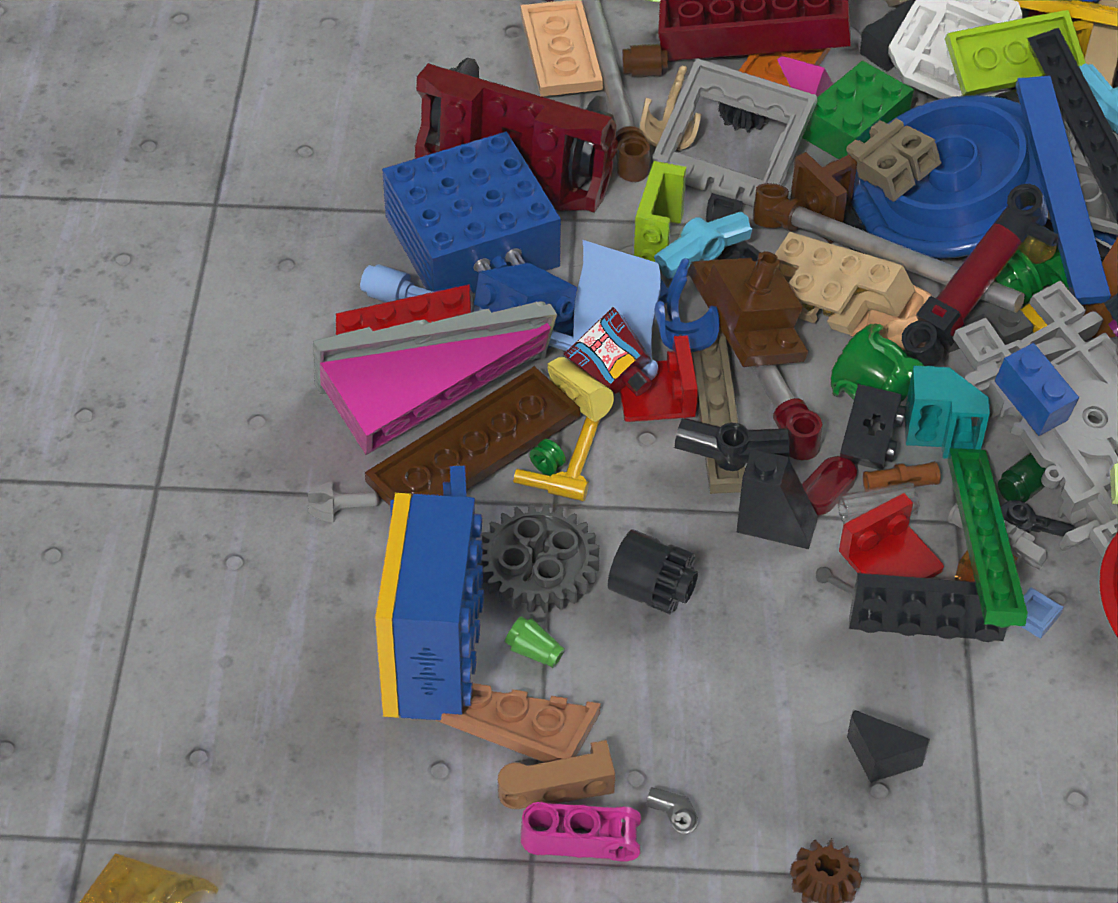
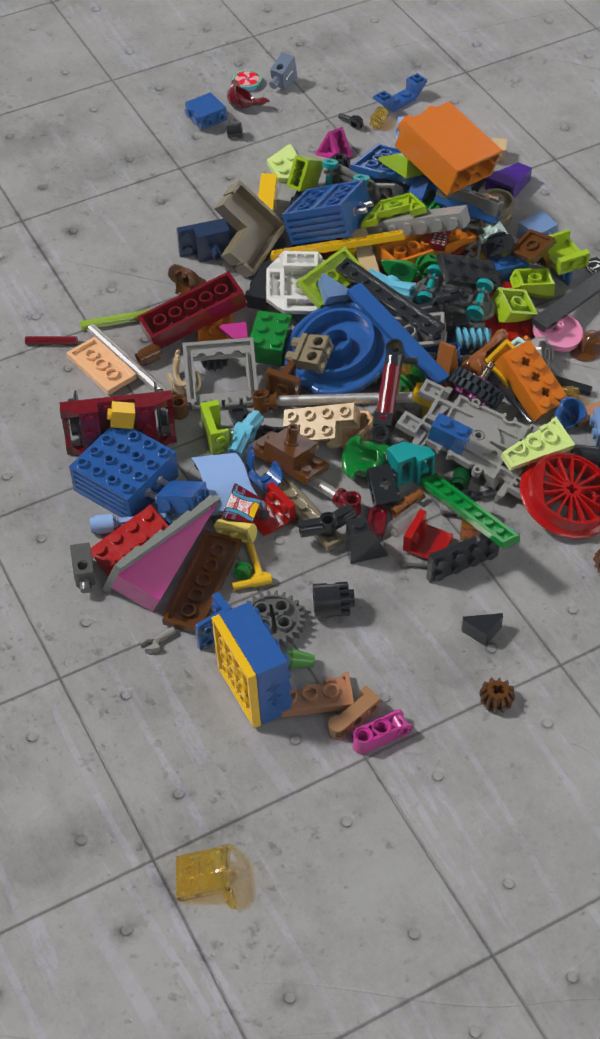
camera: 30 degrees left, 0 degrees up
dark grey arm [646,787,698,834] -> none
none -> dark grey torso [70,542,96,593]
none -> yellow brick [107,401,135,429]
none -> medium blue slope [318,273,349,305]

